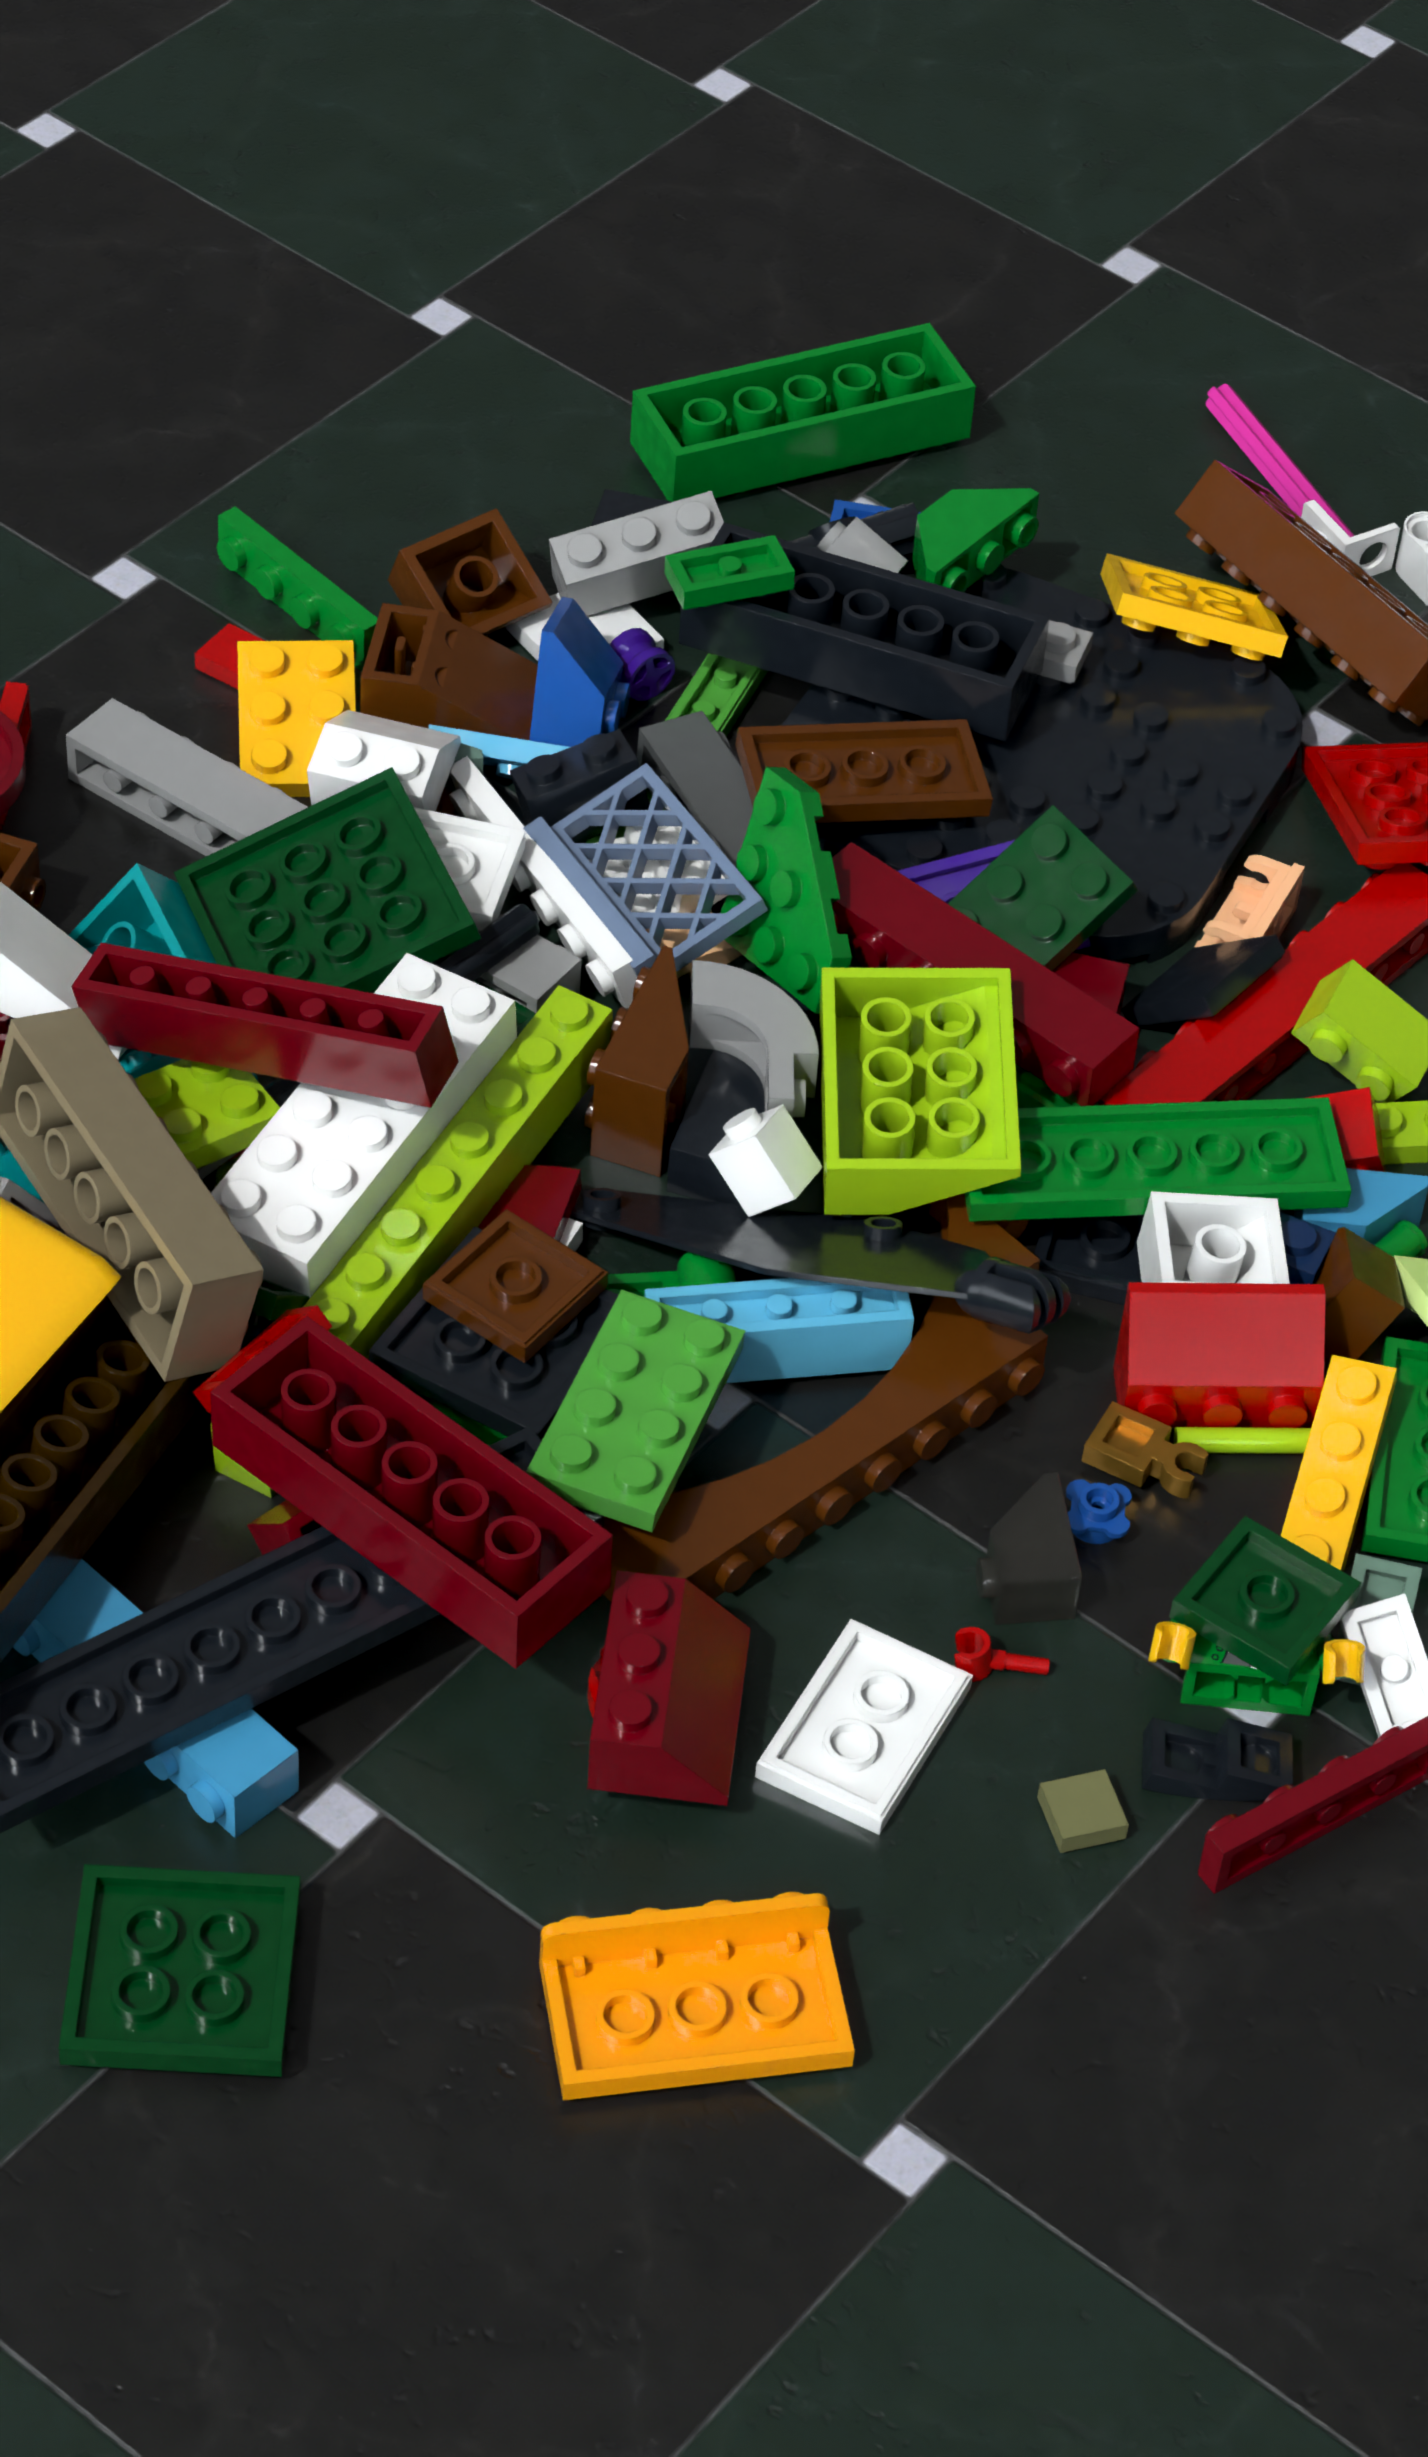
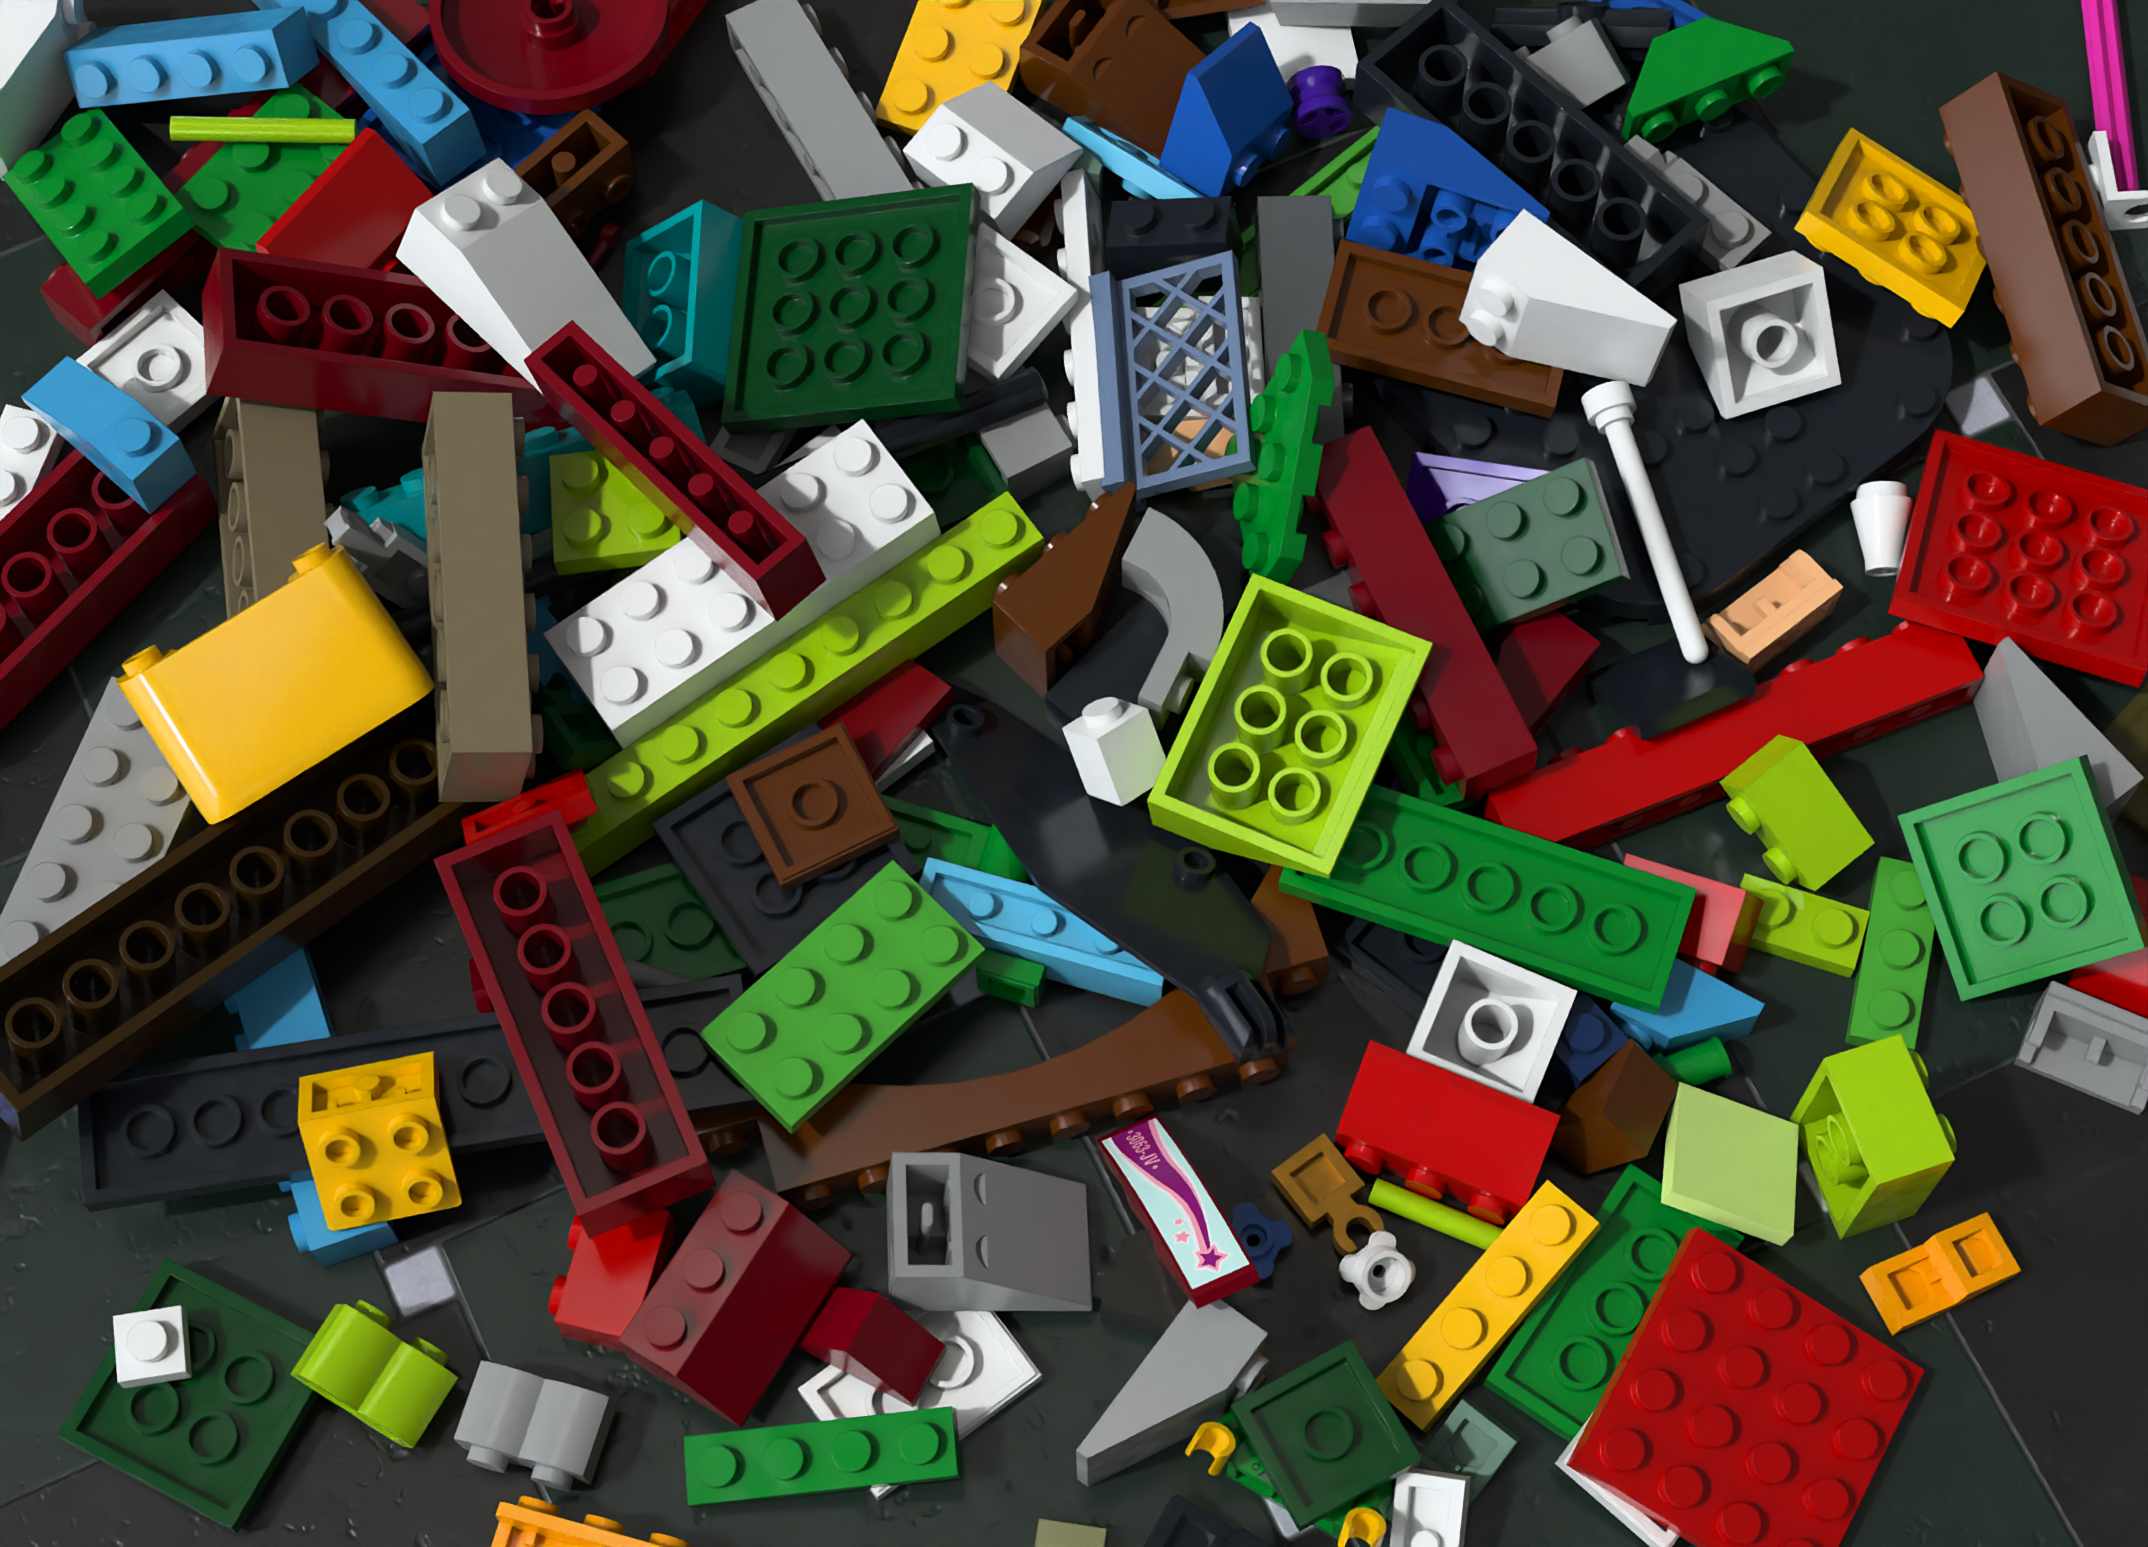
camera: 30 degrees right, 20 degrees up
green plate [664,535,795,610] -> none
red hand [954,1627,1050,1682] -> none
none -> white plate [113,1305,192,1388]
none -> lime brick [290,1300,458,1448]
none -> yellow bracket [298,1051,462,1231]
none -> light grey brick [454,1360,617,1491]
none -> red brick [549,1209,677,1352]
none -> green plate [683,1406,962,1508]
none -> dark red slope [796,1286,947,1408]
none -> light grey slope [886,1152,1092,1311]
none -> green tile [975,948,1046,1008]
none -> light grey slope [1076,1299,1270,1487]
none -> slope [1096,1114,1260,1309]
none -> white plate [1339,1230,1416,1310]
none -> blue slope [1345,107,1550,273]
none -> white slope [1459,209,1677,387]
none -> white piece [1581,381,1709,664]
none -> white slope [1679,250,1841,419]
none -> white cone [1850,481,1913,577]

